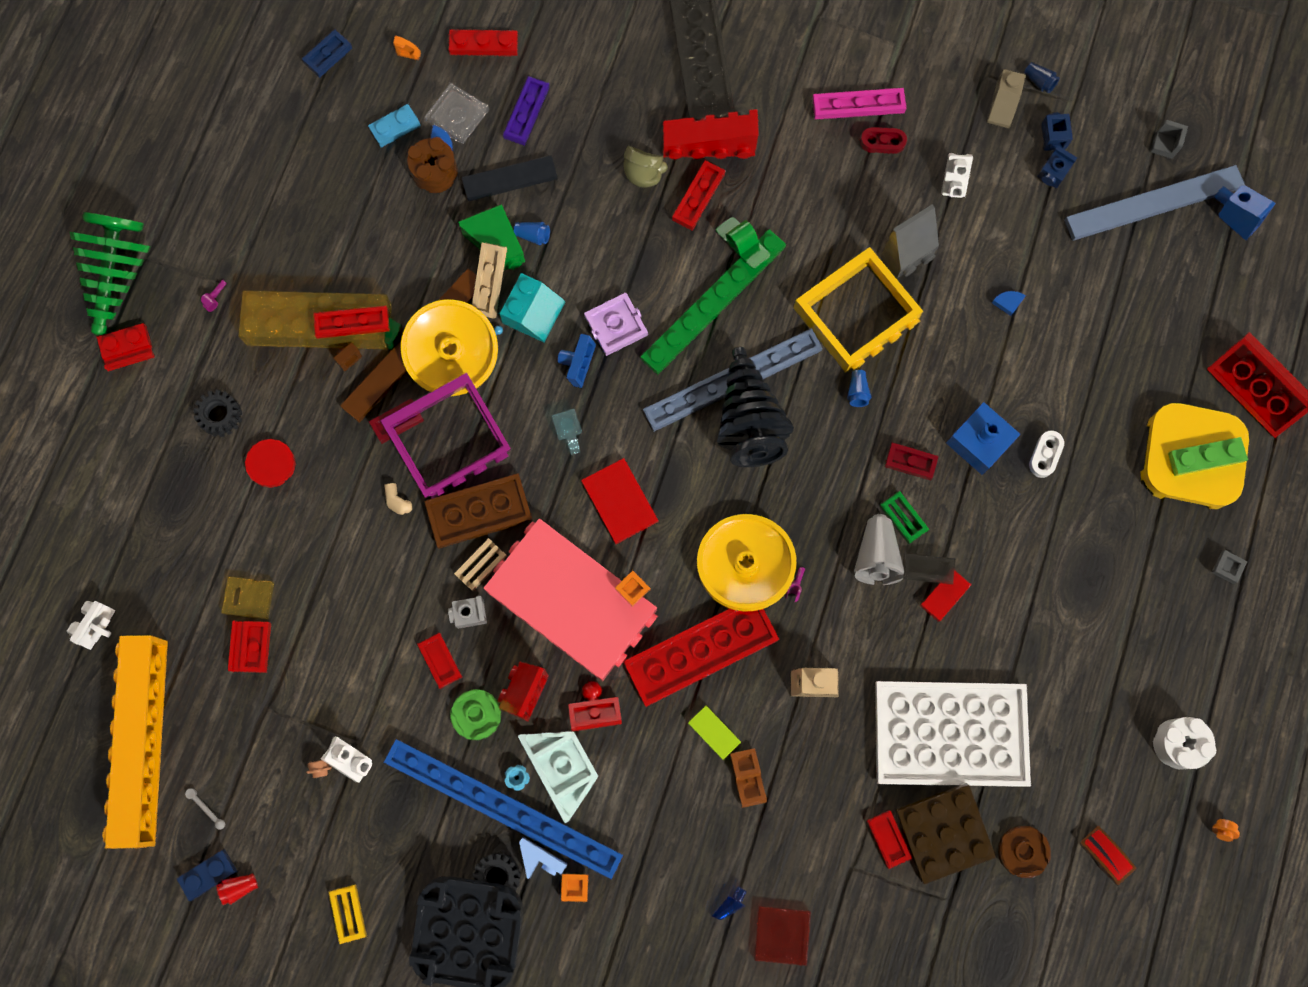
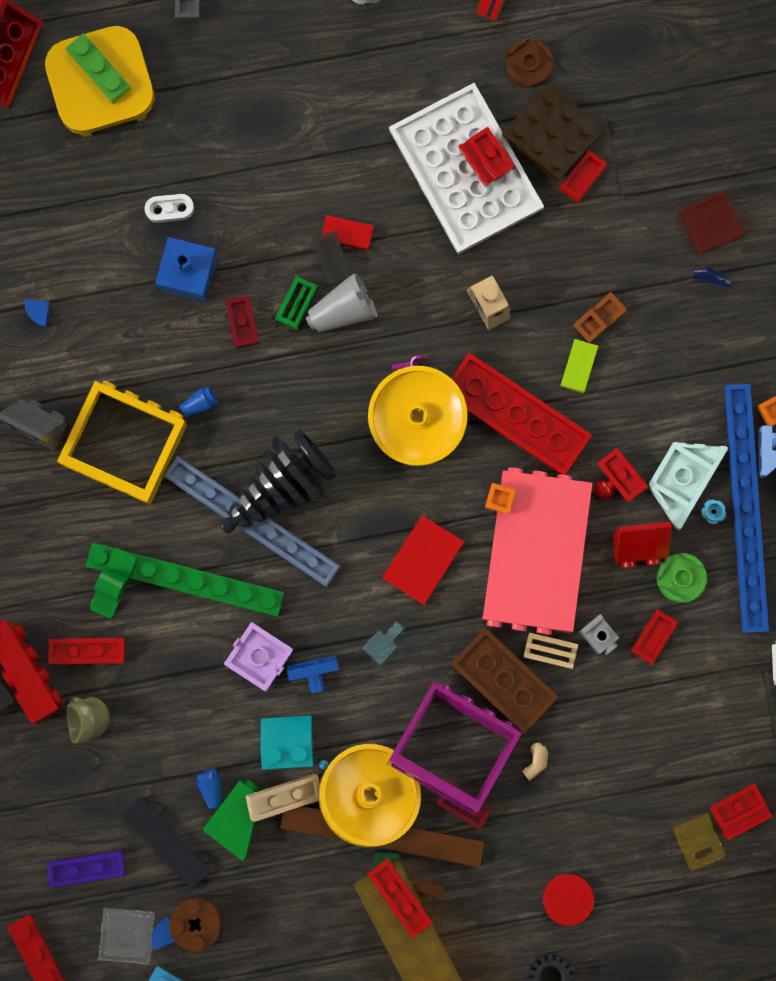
camera: 110 degrees left, 5 degrees up
none -> red plate [458,127,515,188]

